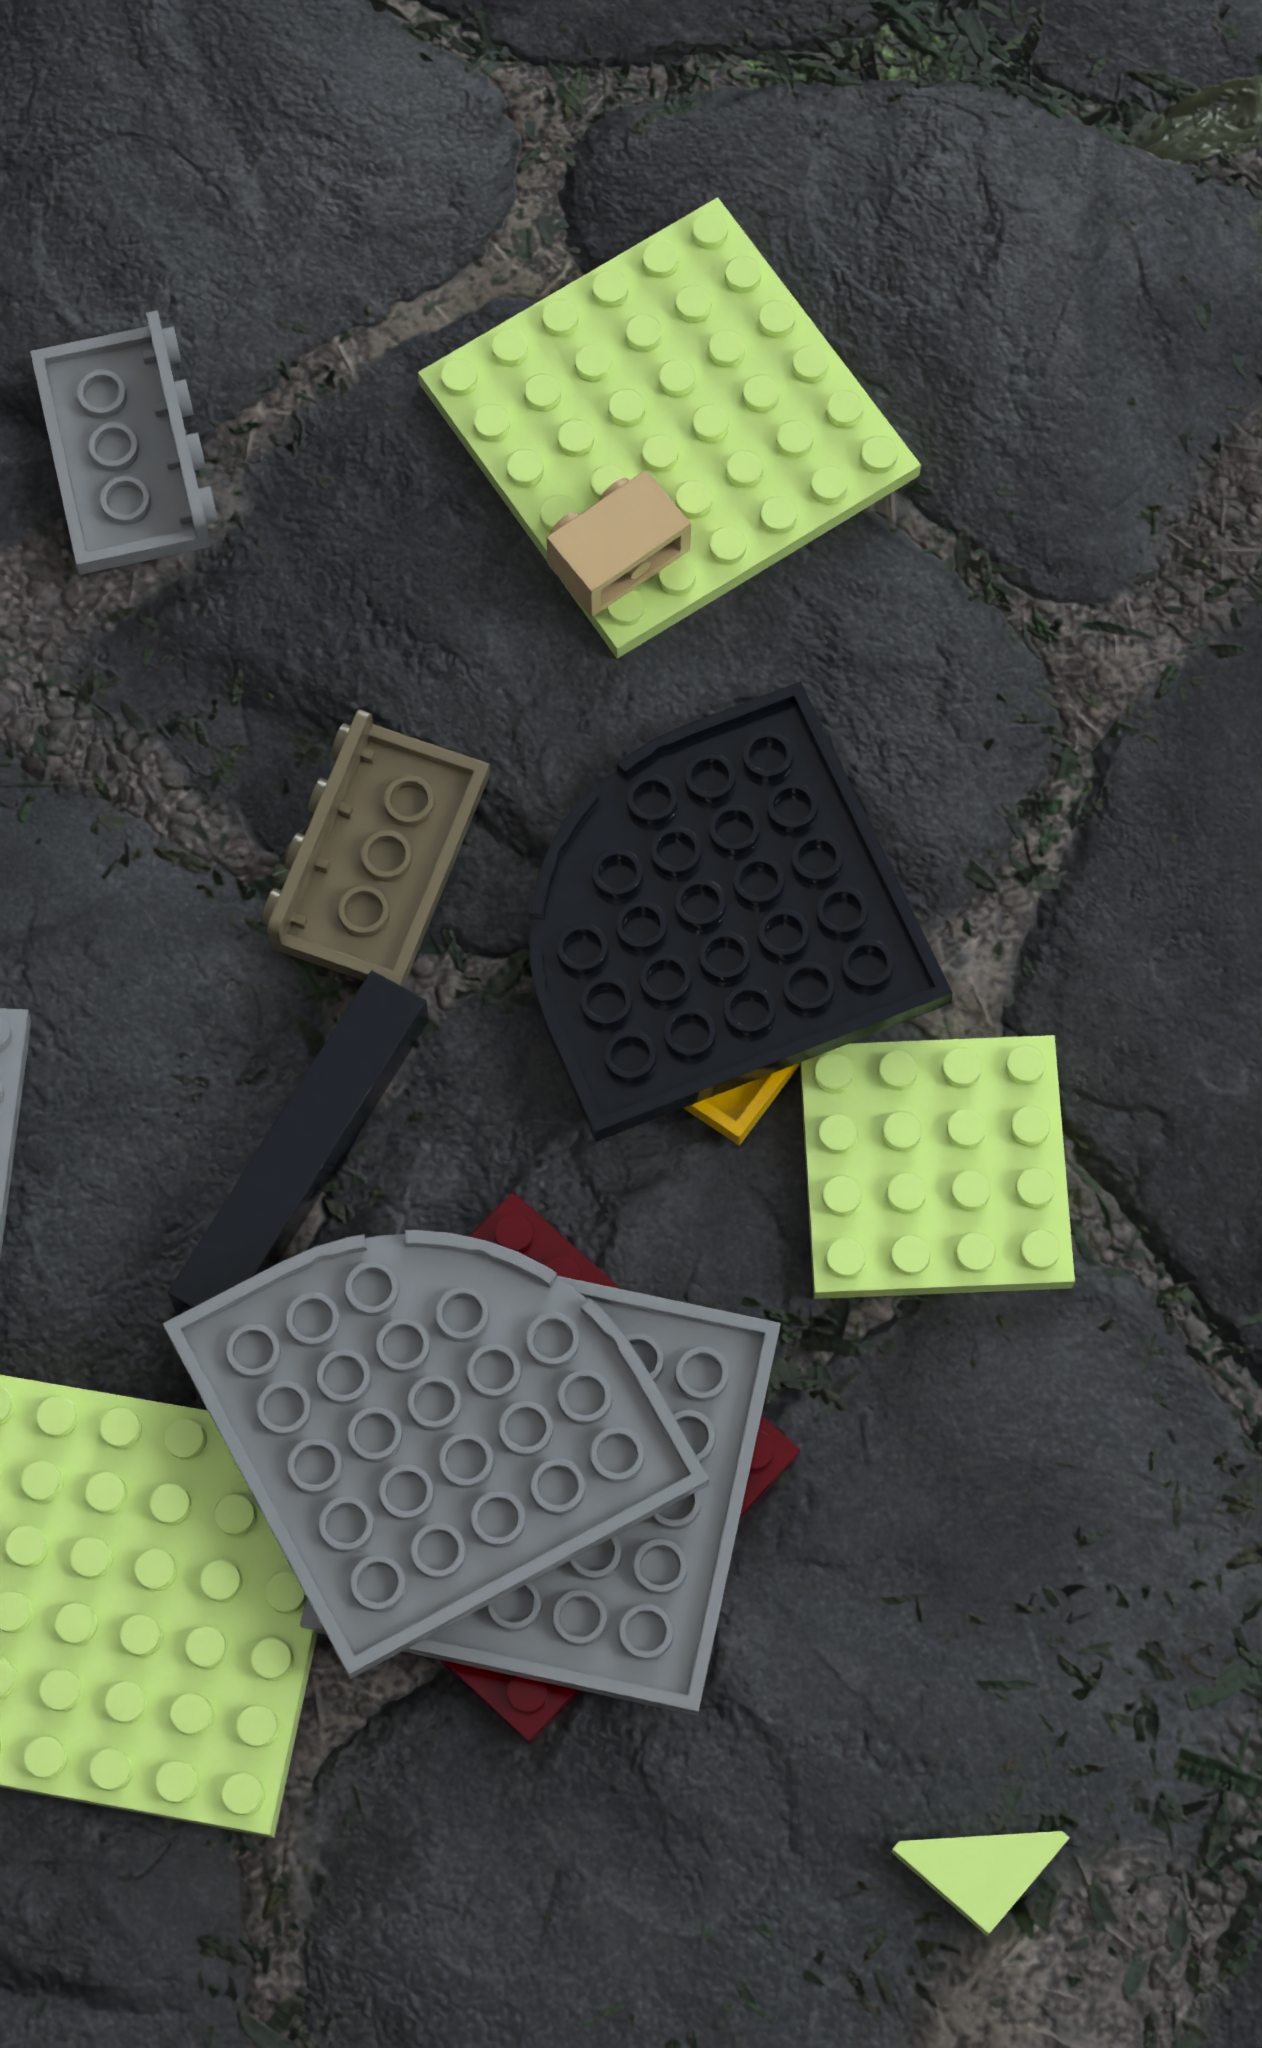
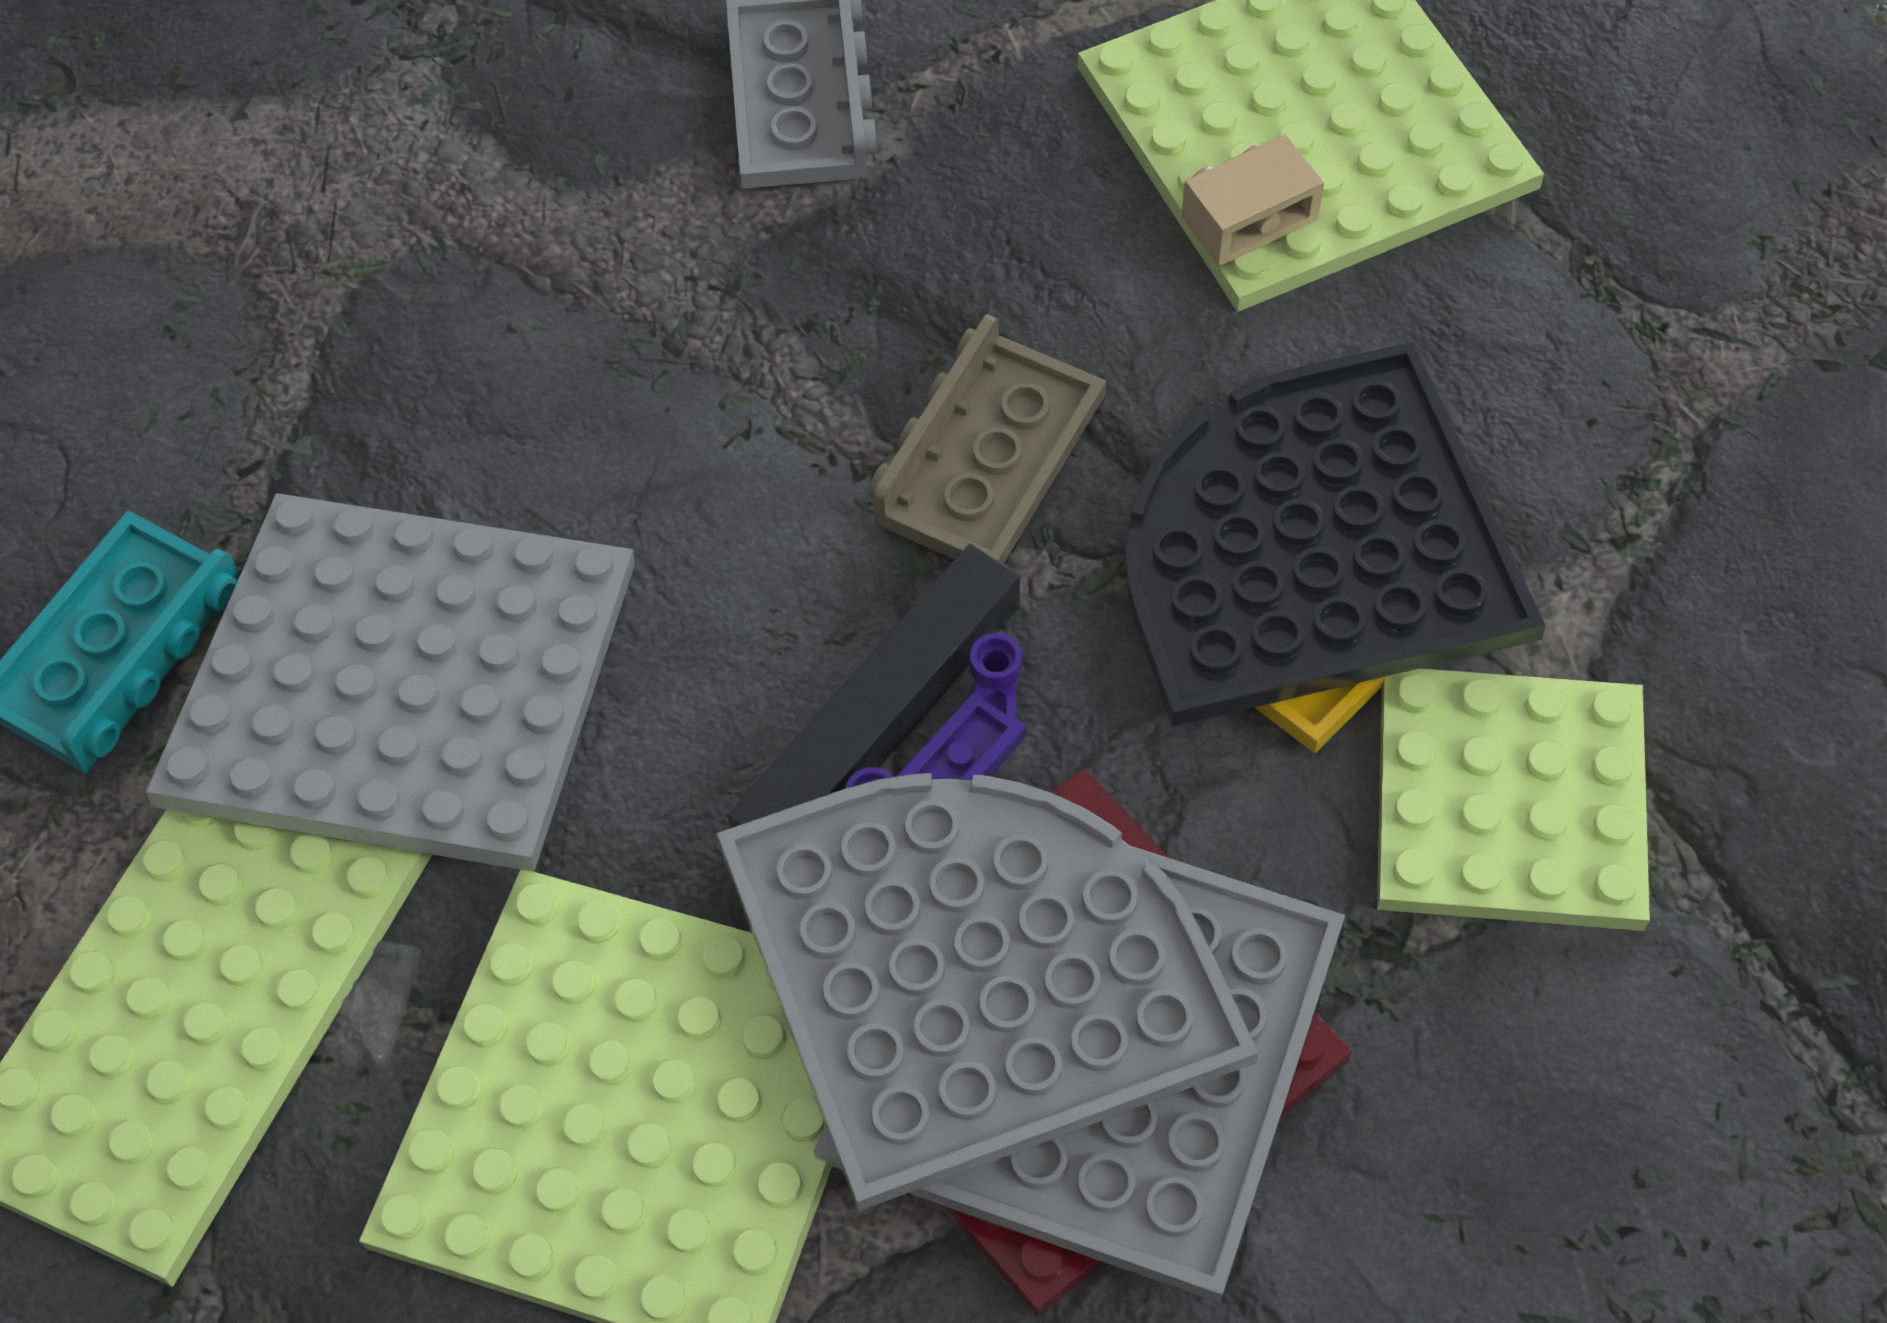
camera: 10 degrees right, 10 degrees down
none -> dark purple plate [846,633,1026,788]

